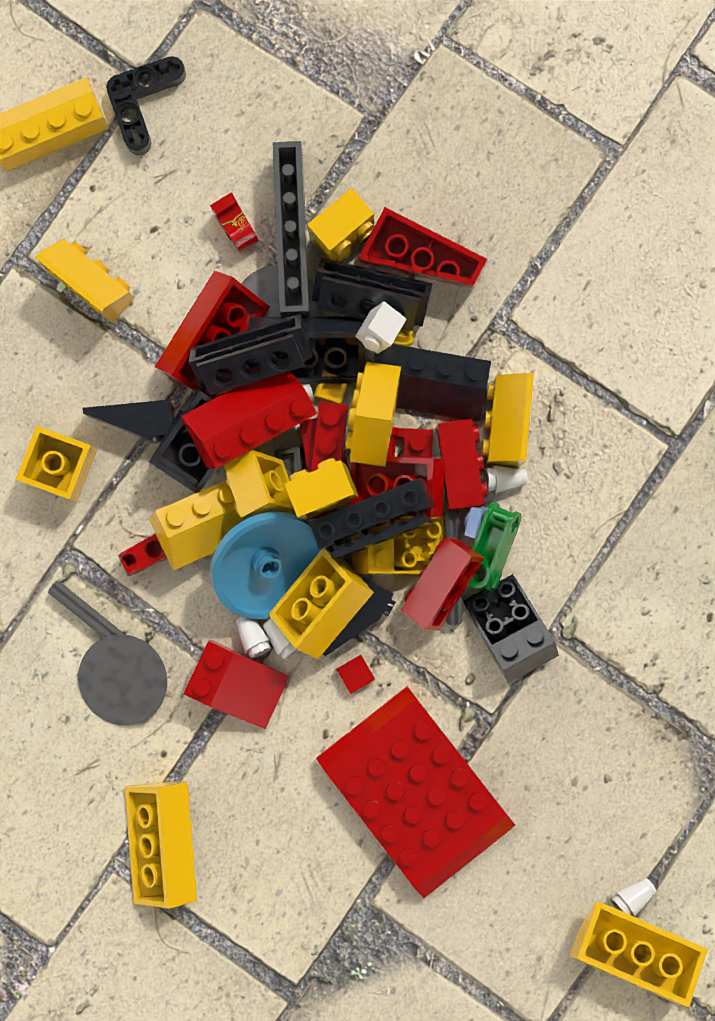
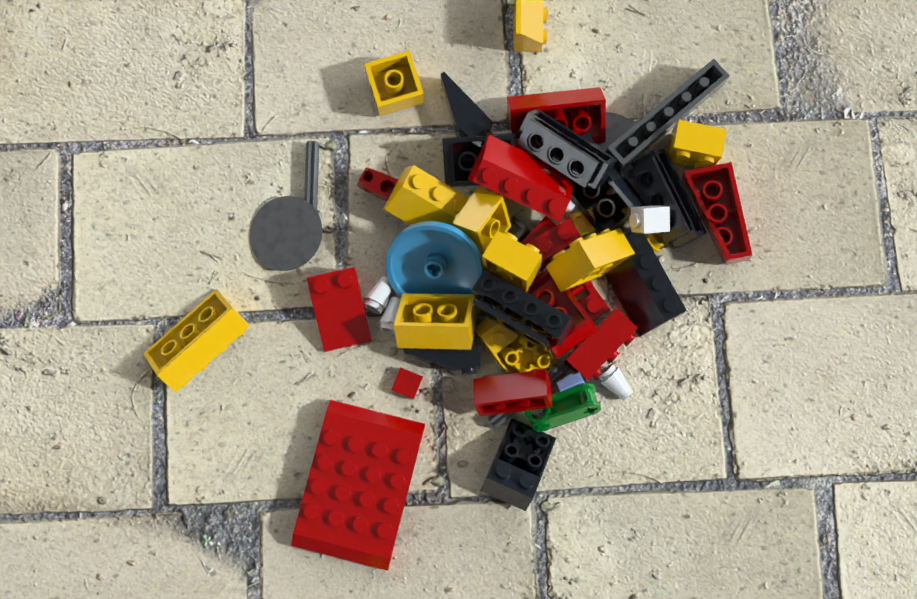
camera: 40 degrees right, 5 degrees down
red leg [210,192,259,253] -> none
yellow slope [482,373,534,467] -> none

